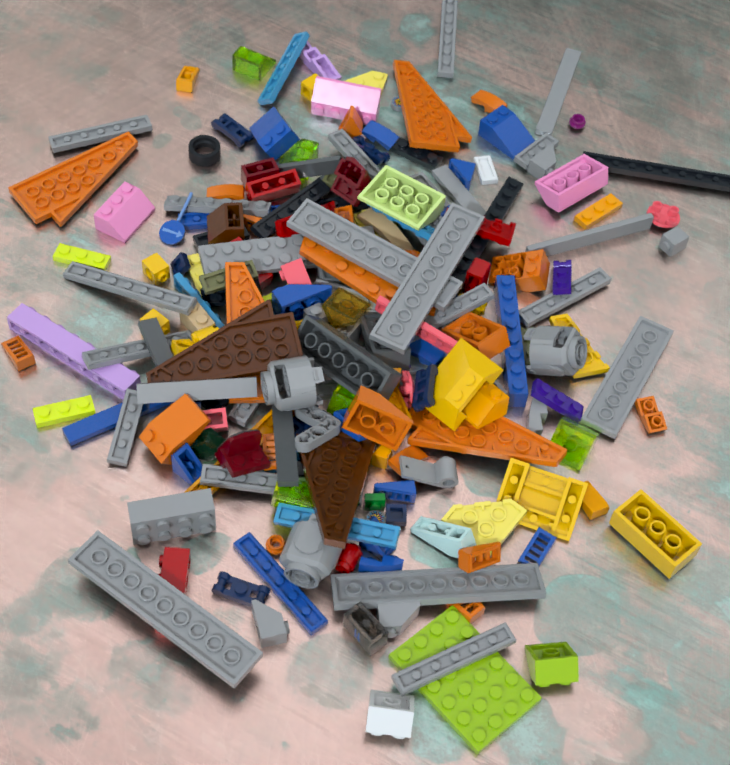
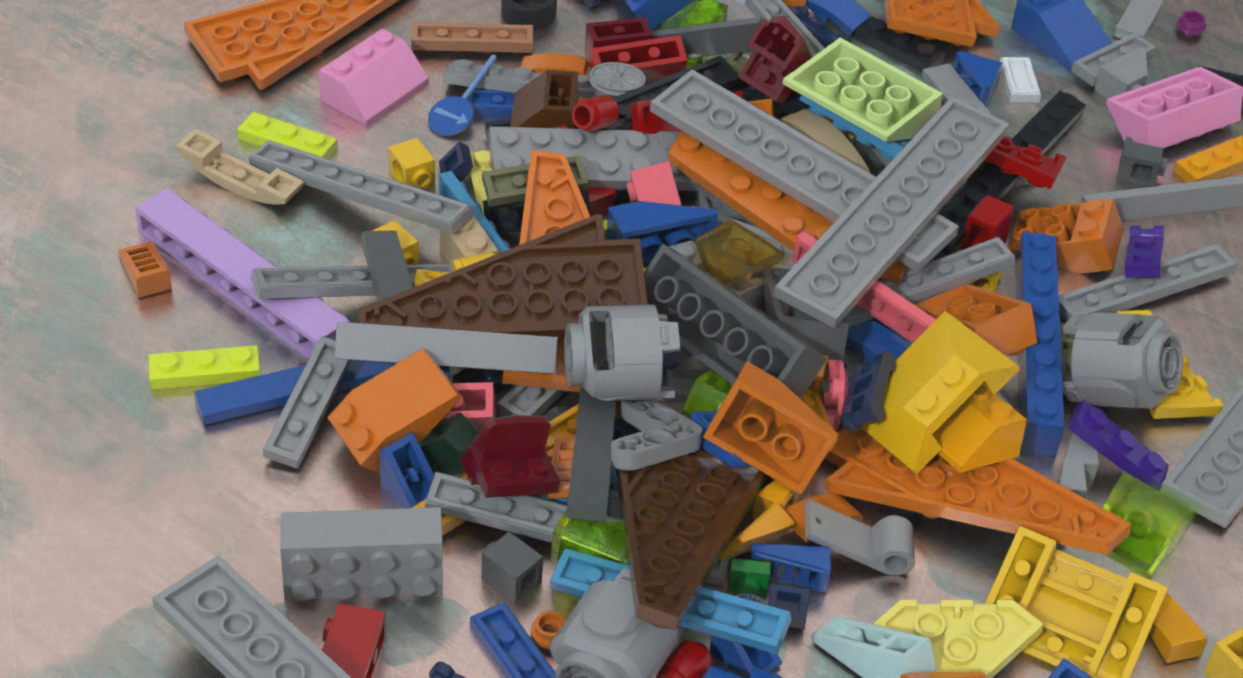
camera: 10 degrees right, 10 degrees down
none -> tan slope [176,128,304,205]
none -> nougat plate [411,22,533,54]
none -> dark grey brick [481,532,543,603]
none -> red brick [572,95,619,131]
none -> light grey wheel [589,62,646,96]
none -> light orange slope [719,503,795,561]
none -> dark grey brick [1116,136,1168,187]

